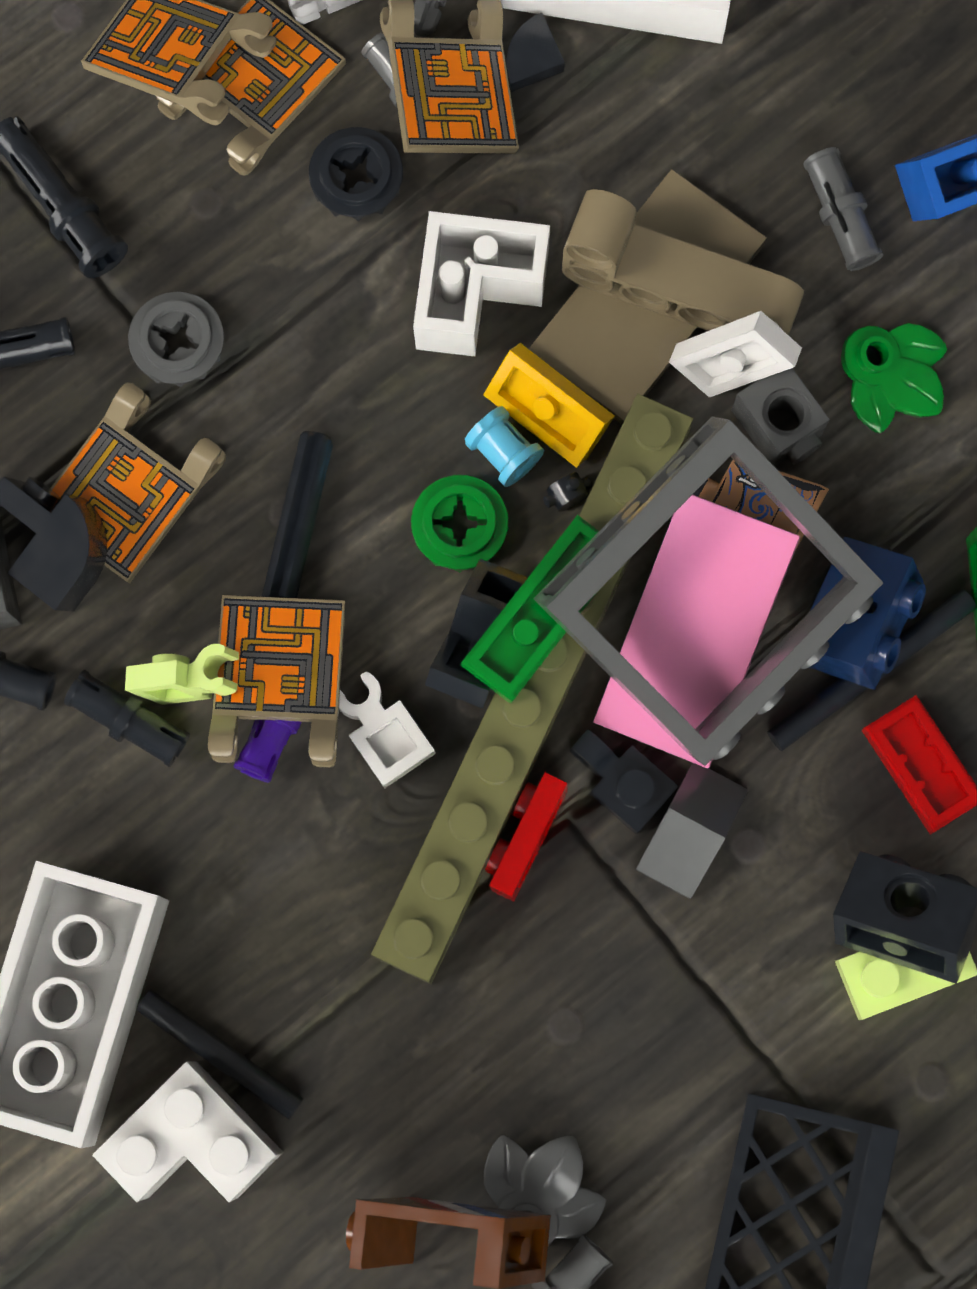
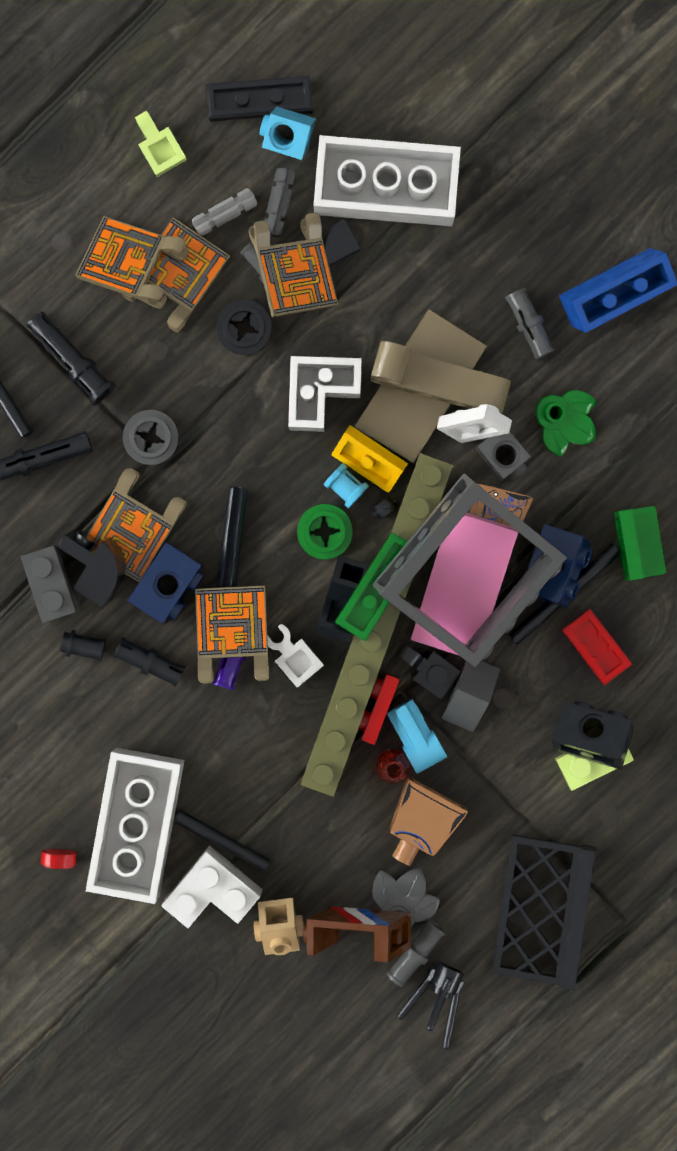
camera: 10 degrees left, 10 degrees up
yellowish green plate [125,644,239,705] -> none
none -> dark blue brick [127,542,205,624]
none -> tan brick [254,898,304,955]
none -> clear red cone [376,749,410,784]
none -> medium azure piece [387,699,447,774]
none -> medium nougat torso [390,776,468,866]

